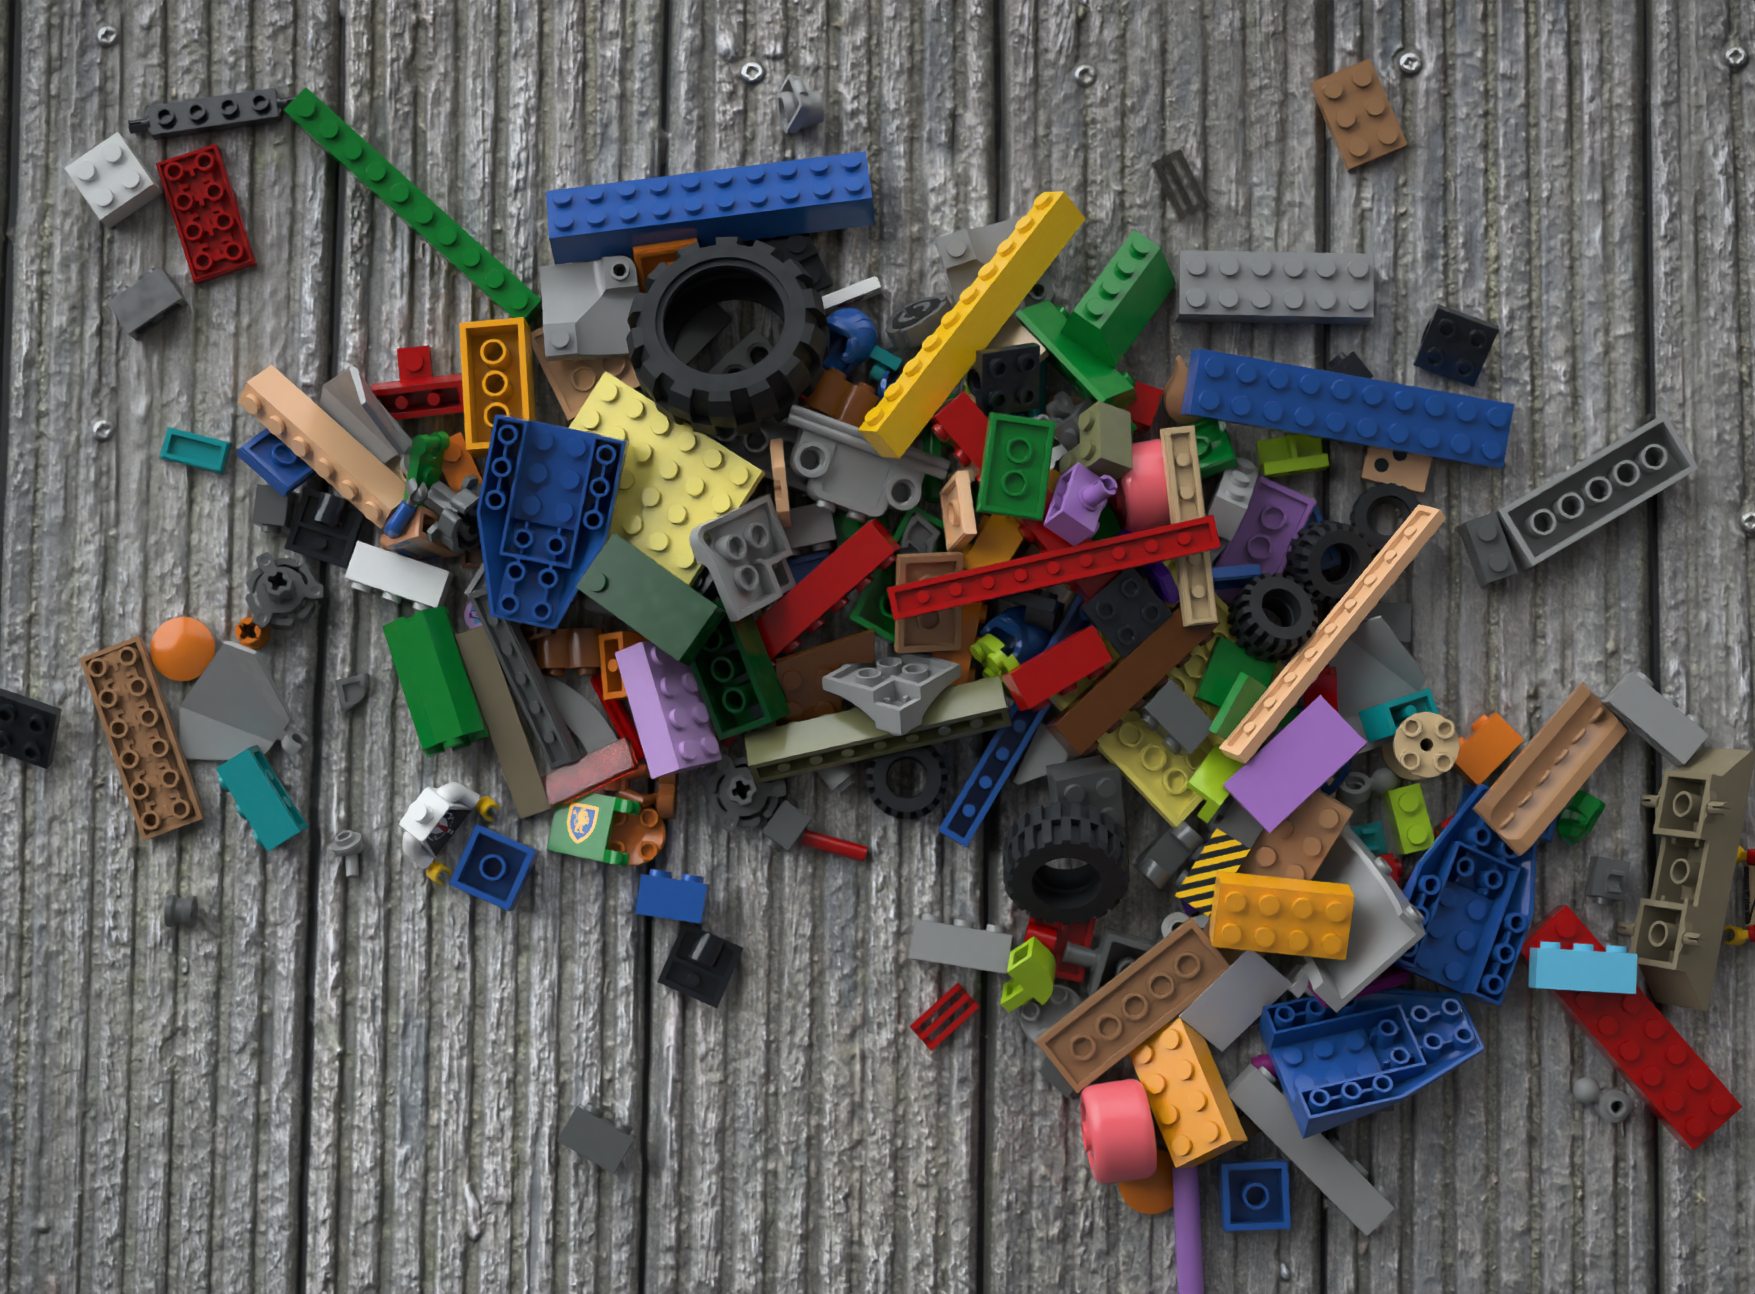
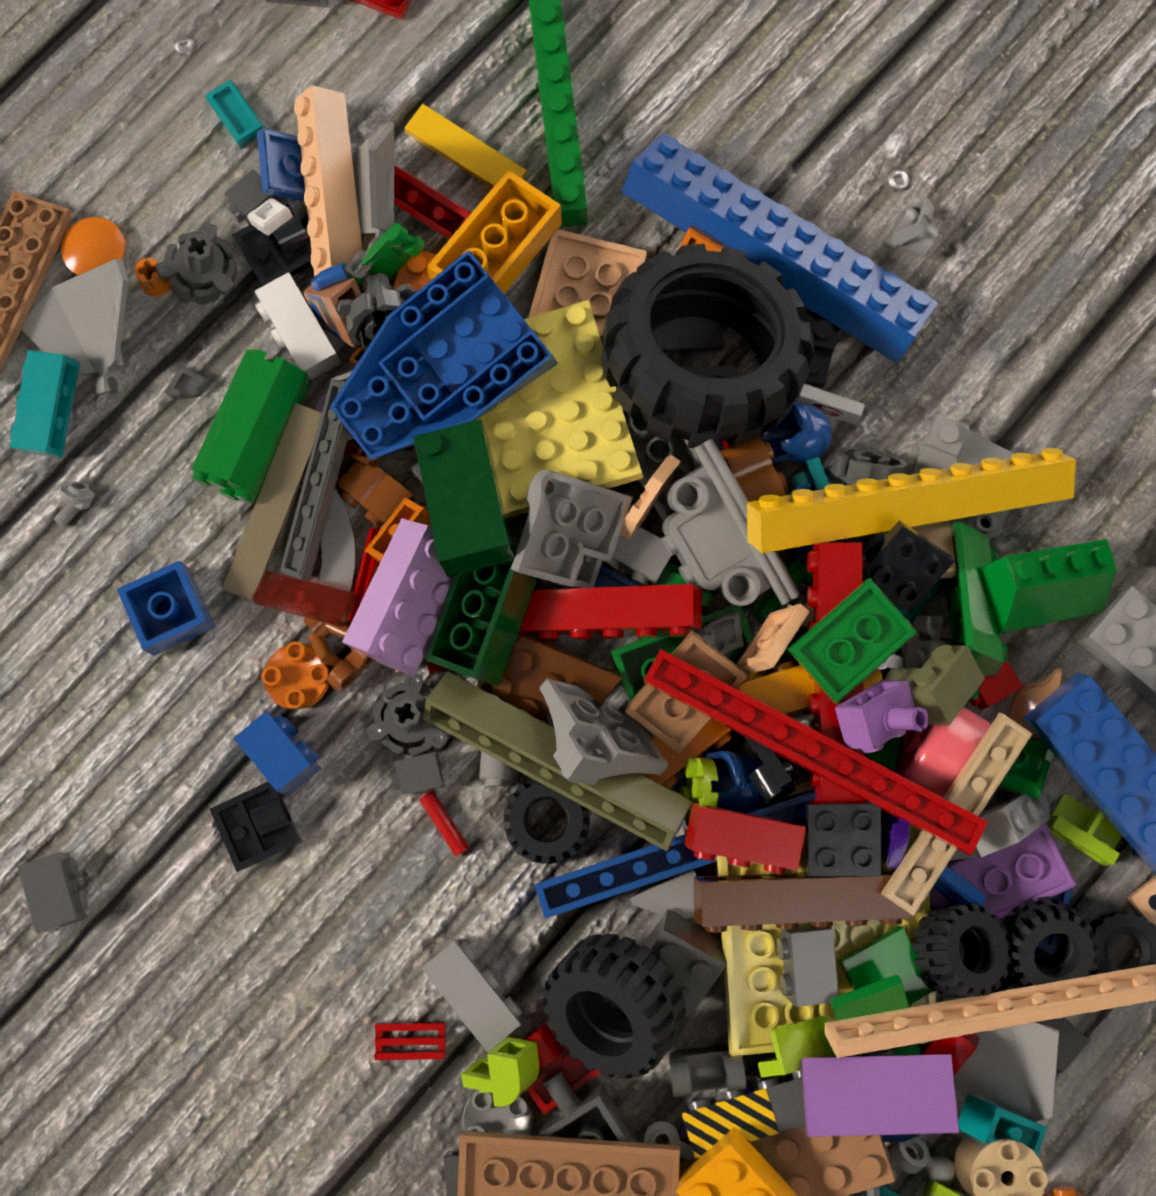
camera: 45 degrees right, 5 degrees down
red plate [397,345,433,380] -> none
white torso [399,782,500,885] -> none
light grey slope [539,256,640,362] -> none
flag [546,786,640,867] -> none
none -> white tile [247,197,293,236]
none -> yellow tile [404,104,527,189]

